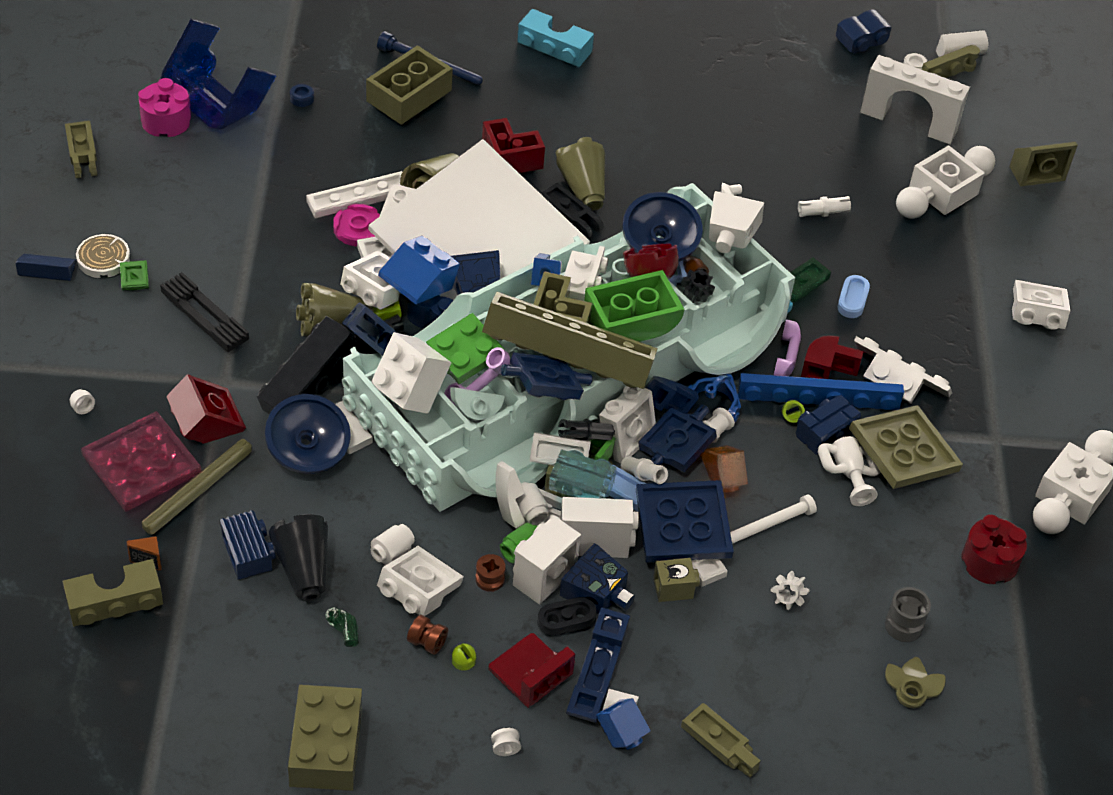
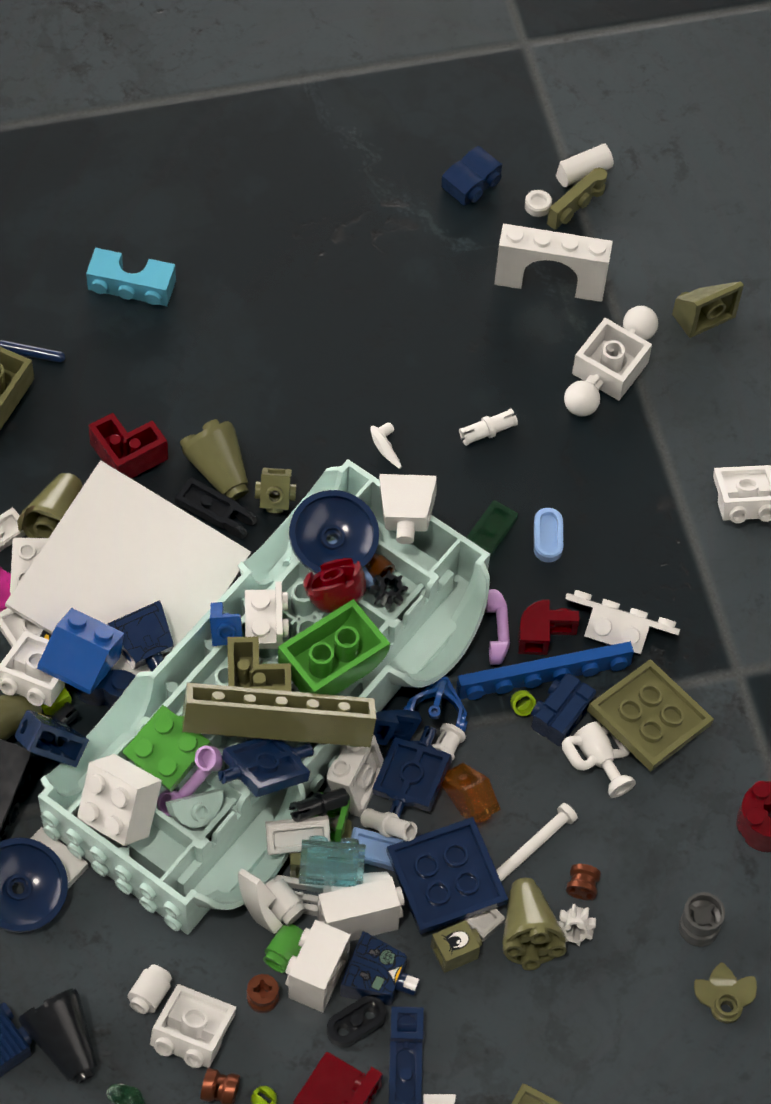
camera: 15 degrees left, 10 degrees up
none -> olive brick [255,468,296,513]
none -> olive cone [503,878,566,970]
none -> copper wheel [566,864,601,900]

